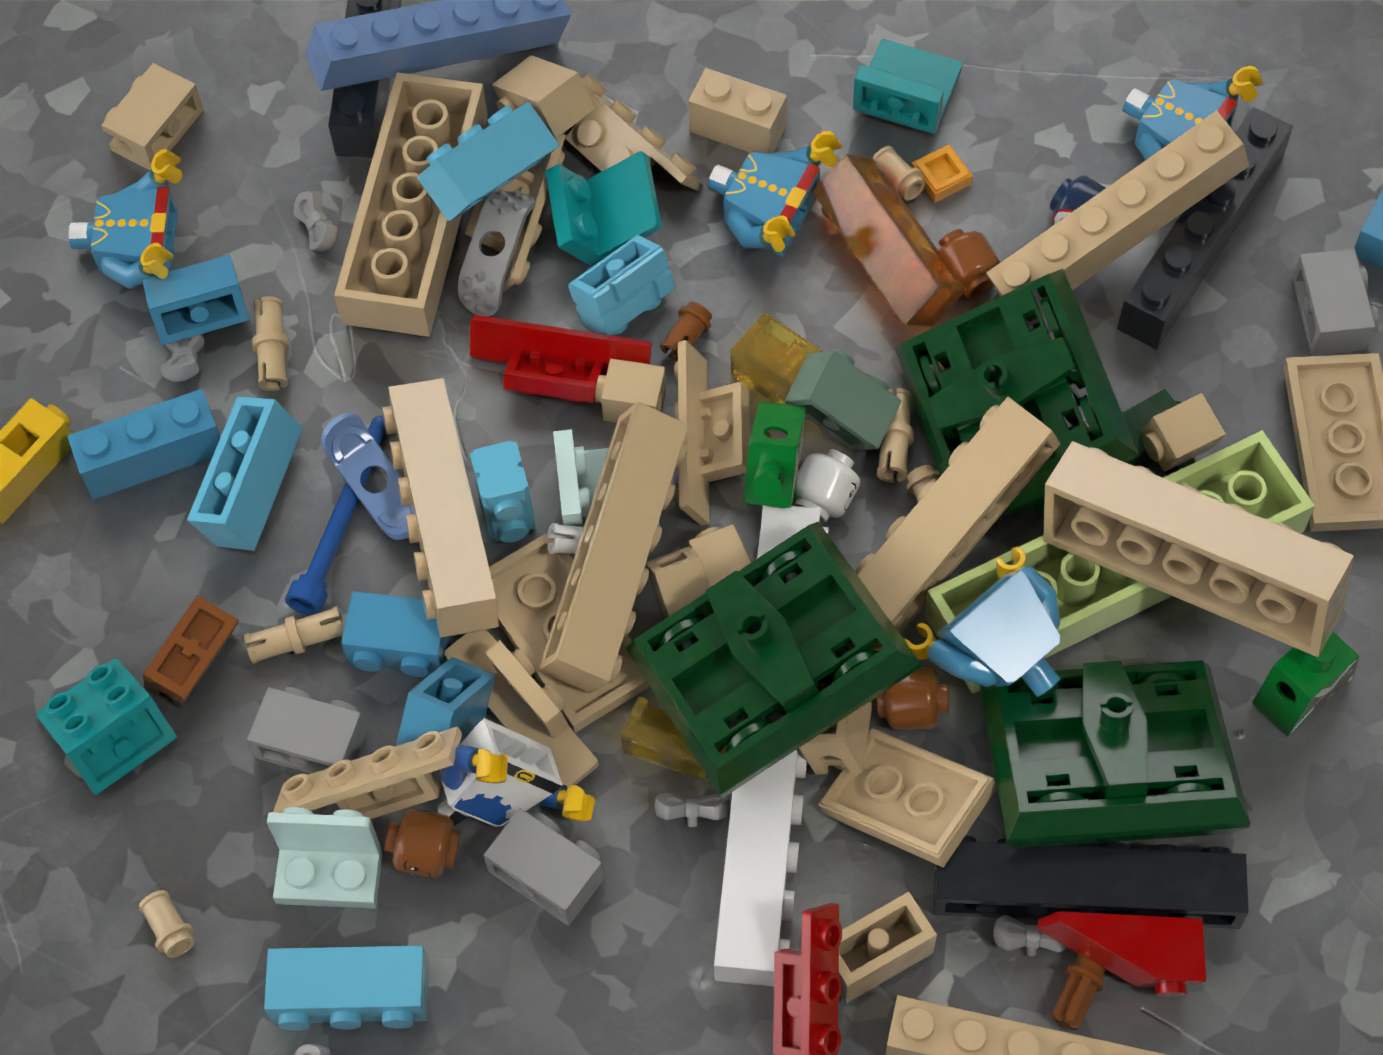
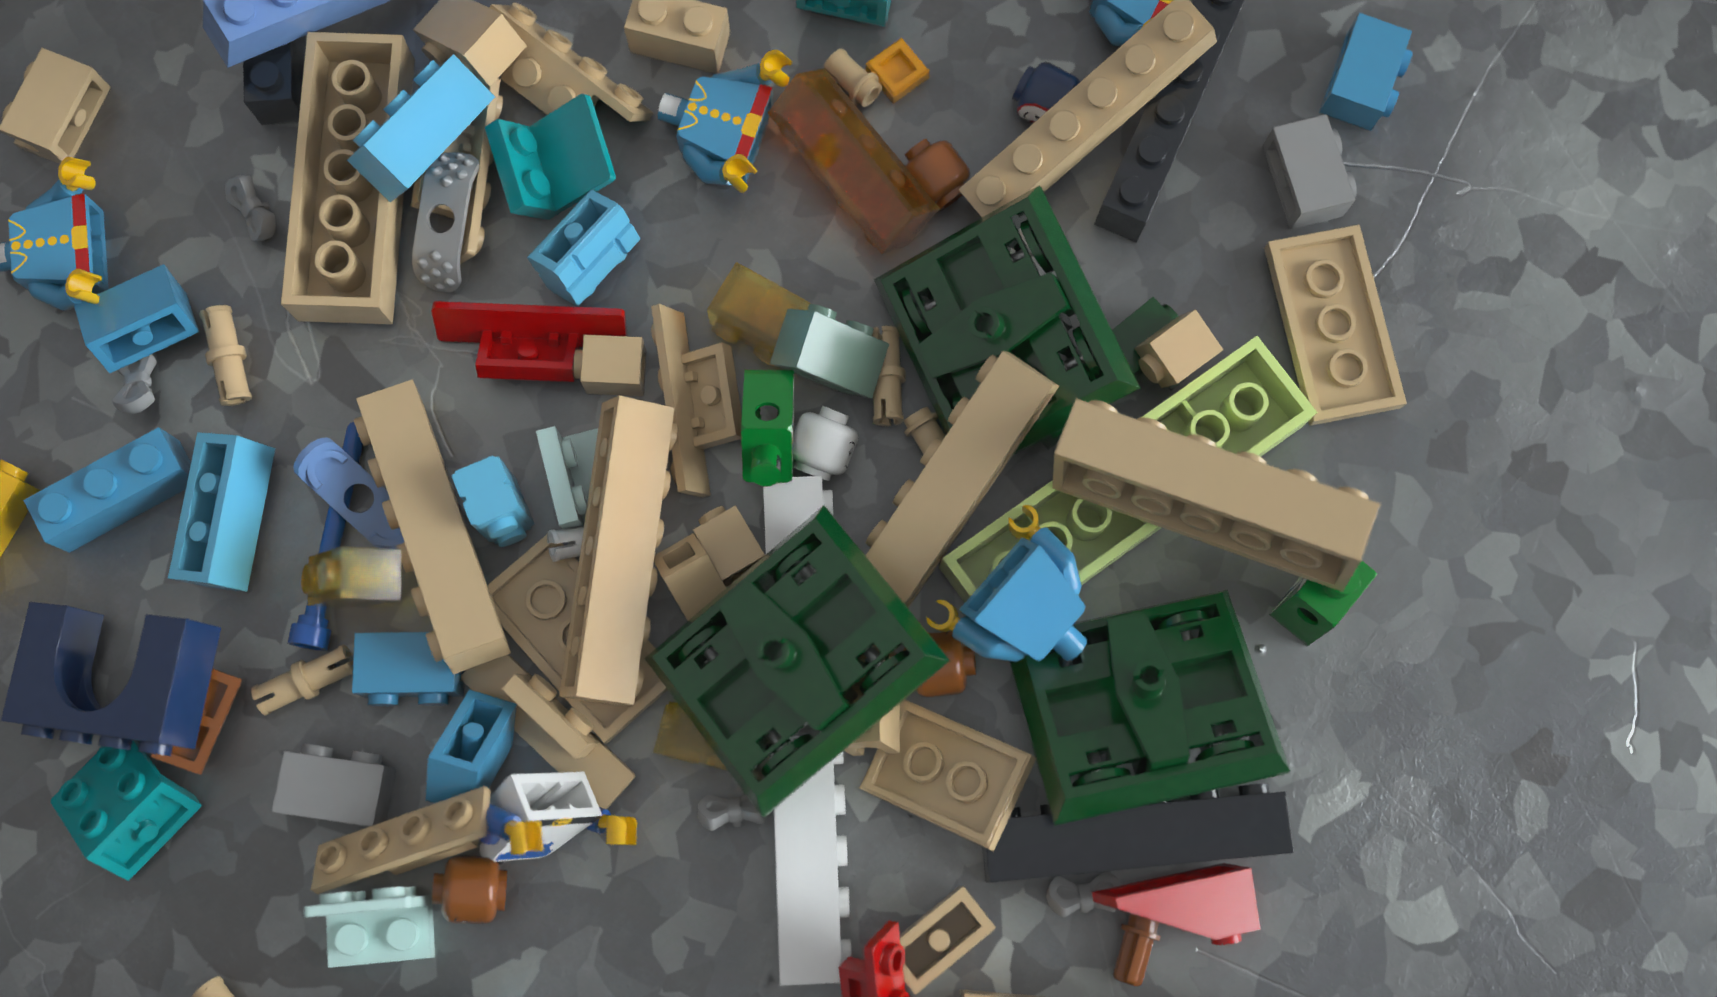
camera: 15 degrees left, 15 degrees up
light grey brick [483,808,604,926] -> none
dark orange pin [660,302,712,361] -> none
none -> dark blue arch [1,602,221,756]
none -> clear yellow brick [301,547,401,608]

